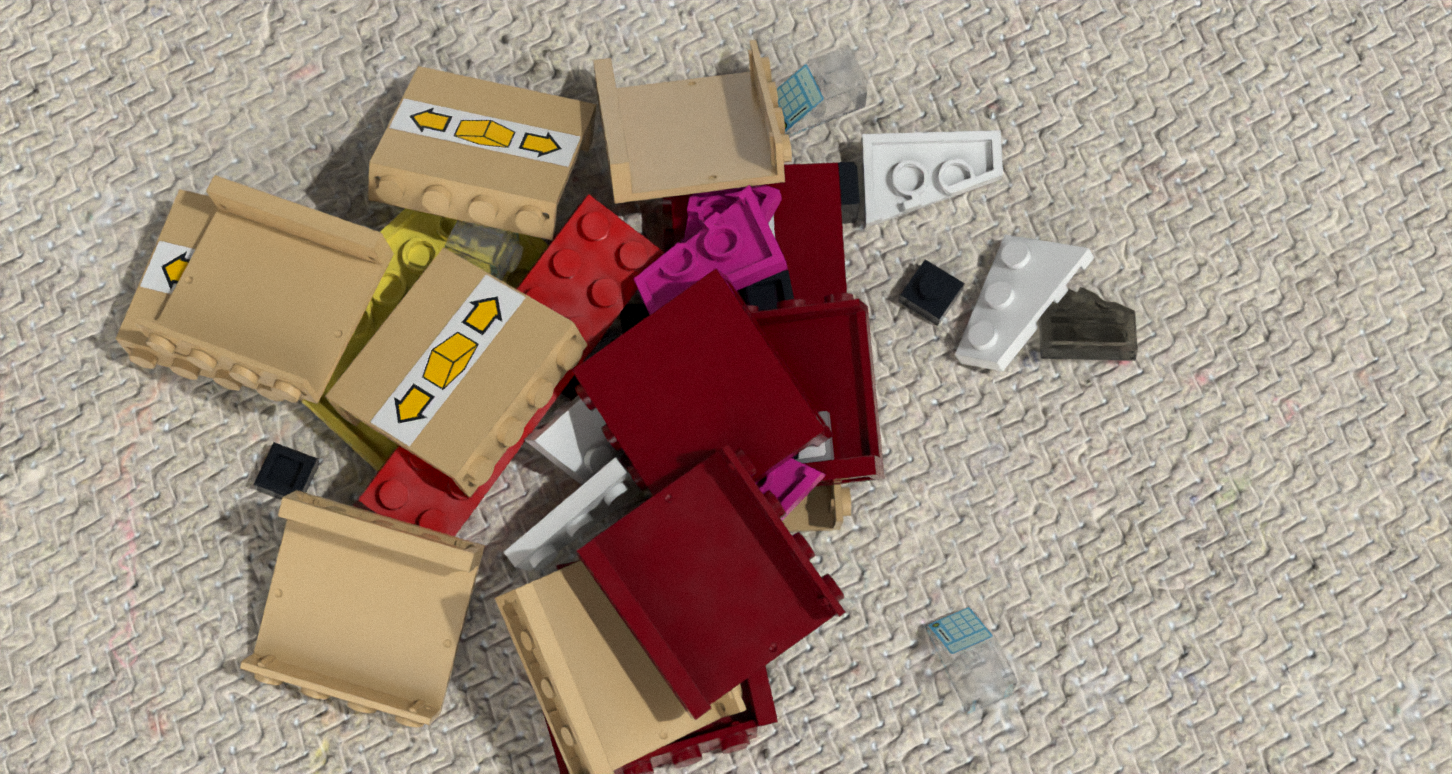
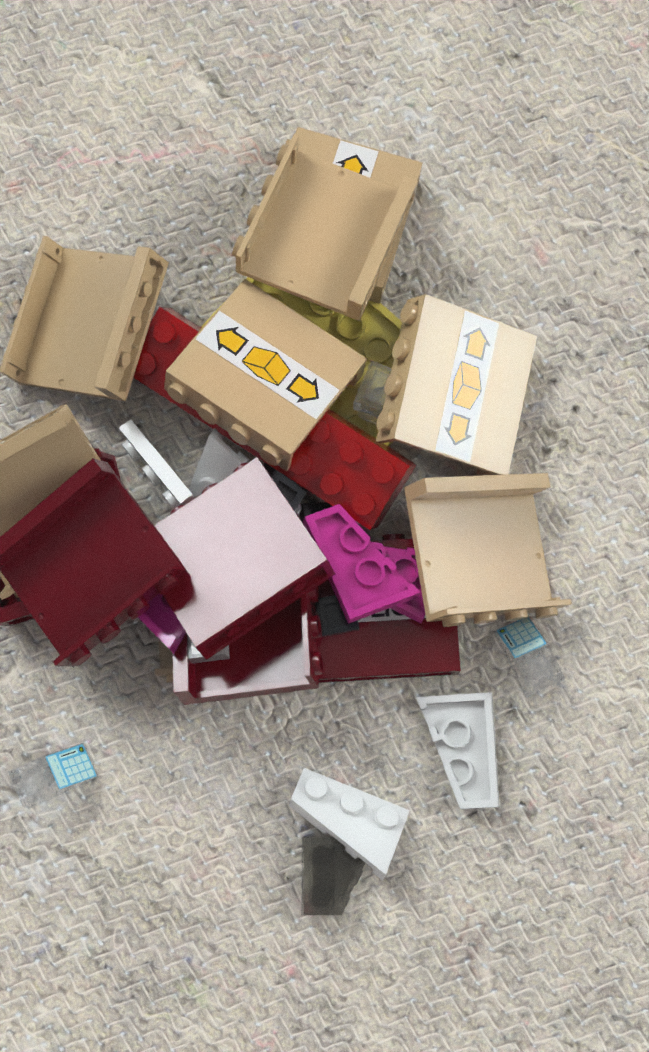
camera: 90 degrees right, 10 degrees up
black tile [254,442,320,499] -> none
black tile [838,162,860,224] -> none
black plate [899,259,965,326] -> none

